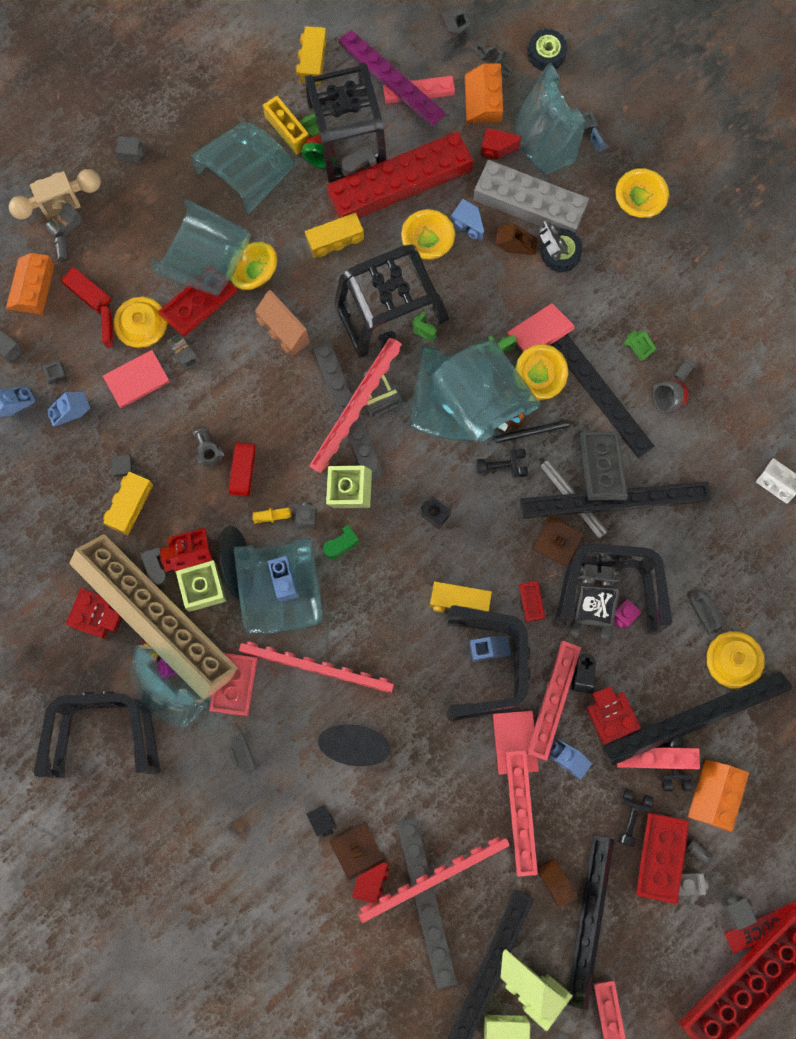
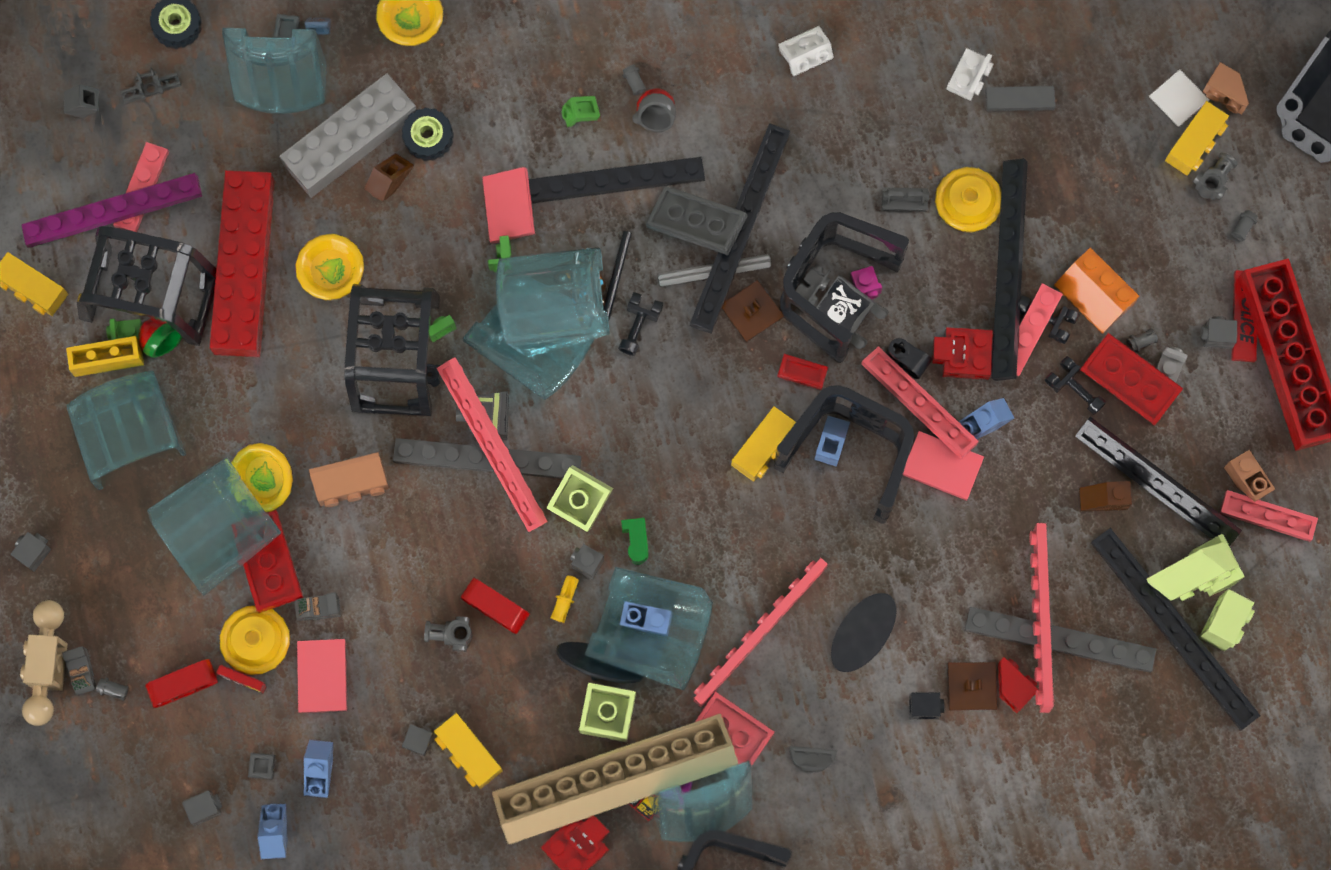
camera: 65 degrees left, 0 degrees up
orange slope [6,253,55,315] -> none
dark grey leg [141,547,168,587] -> none
red piece [160,527,212,572] -> none
yellow brick [305,212,364,258] -> none
dark grey leg [341,145,377,176] -> none
black brick [420,497,451,529] -> none
medium blue slope [451,199,484,242] -> none
orange slope [465,63,503,123] -> none
red slope [480,128,522,160] -> none
coral plate [505,750,538,876] -> none
yellow piece [515,344,568,400] -> none
dark grey hinge [539,221,569,260] -> none
none -> nougat slope [1224,450,1275,502]

